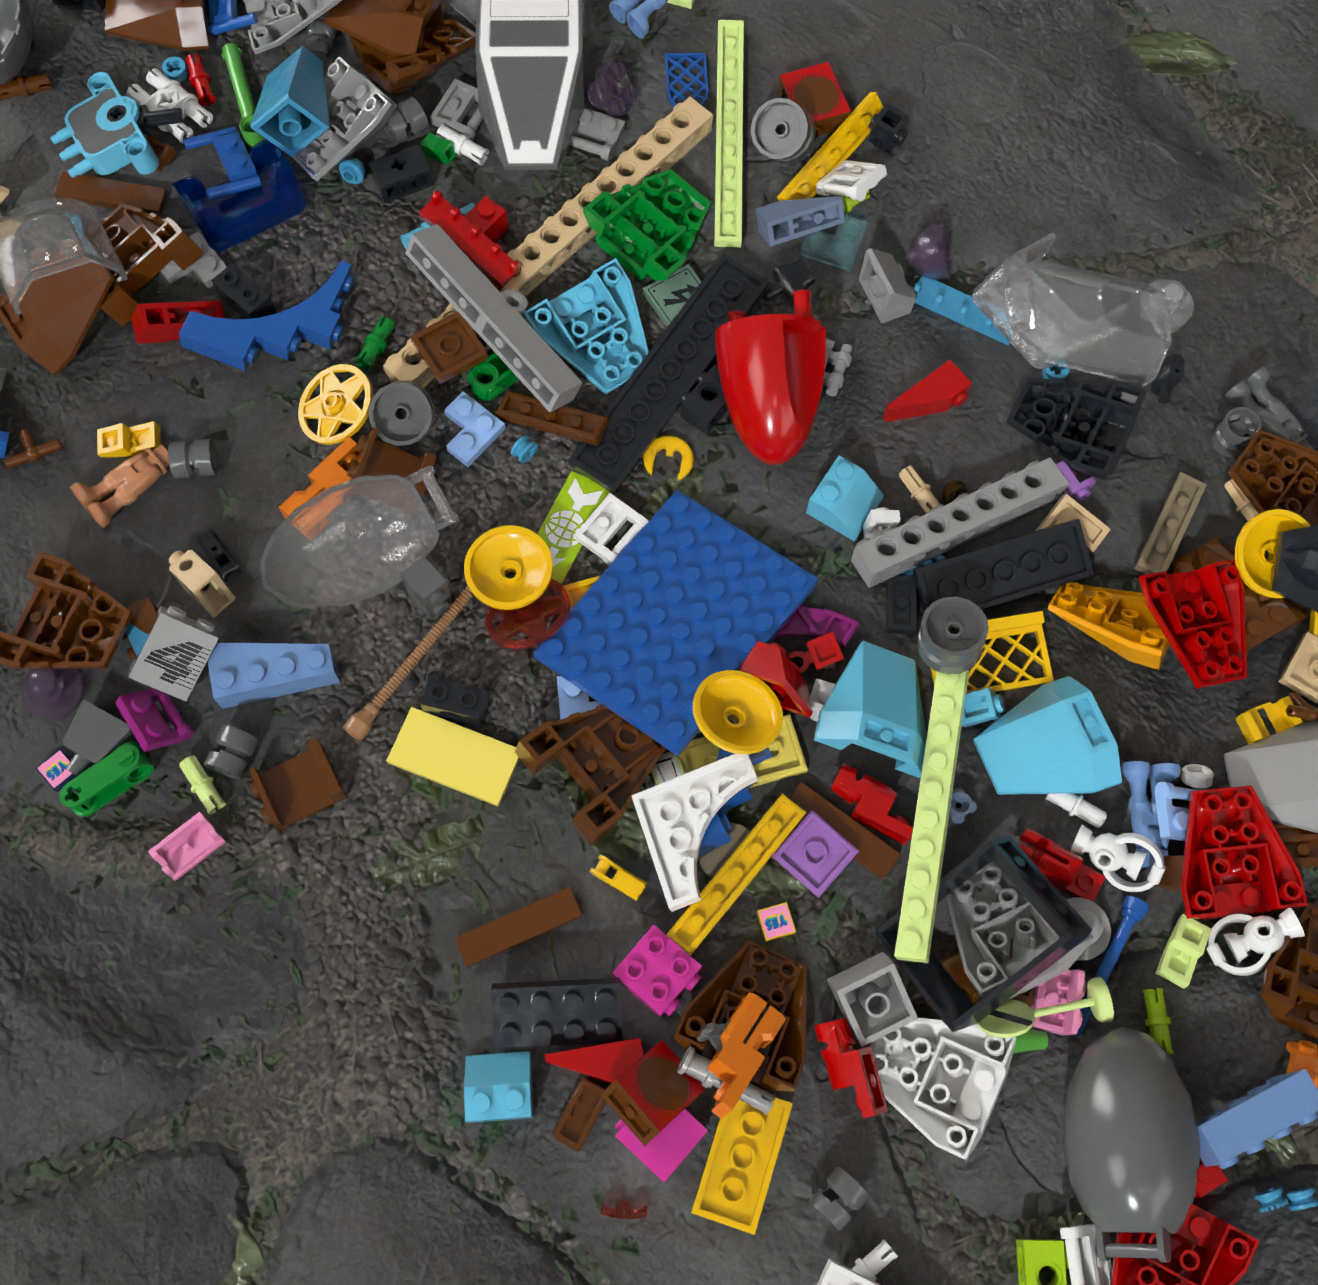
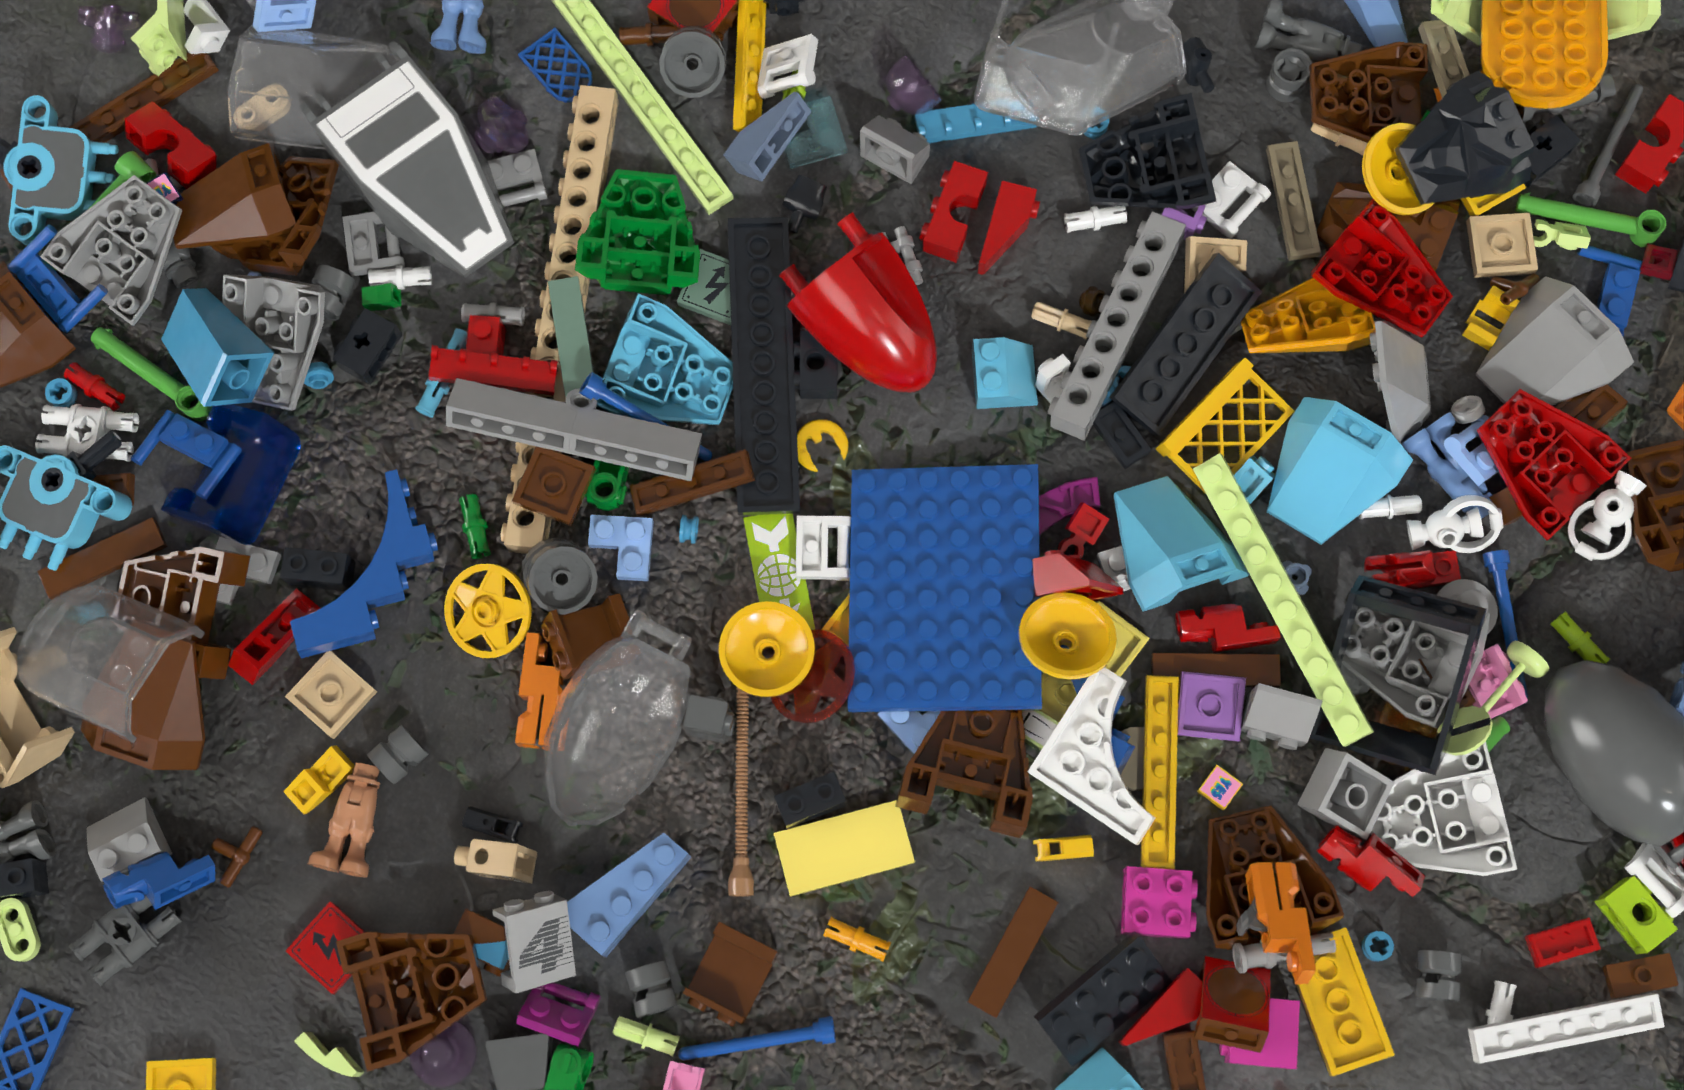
camera: 30 degrees left, 5 degrees up
dark grey wheel [917,596,989,674] -> none
yellowish green slope [1155,914,1211,989] -> none
none -> tan plate [285,651,377,739]
none -> red tile [286,901,365,995]
none -> light grey pin [461,302,525,326]
none -> sand green tile [548,276,594,397]
none -> blue piece [579,372,712,461]
none -> reddish brown pin [619,22,678,47]
none -> blue piece [678,1016,836,1060]
none -> light orange pin [823,916,891,962]
none -> red arch [919,161,988,263]
none -> white pin [1064,206,1127,233]
none -> white plate [1191,161,1271,238]
none -> light grey slope [1241,683,1322,750]
none -> dark azure bush [1361,931,1394,962]
none -> light grey wedge [1370,321,1432,444]
none -> red plate [1524,917,1601,968]

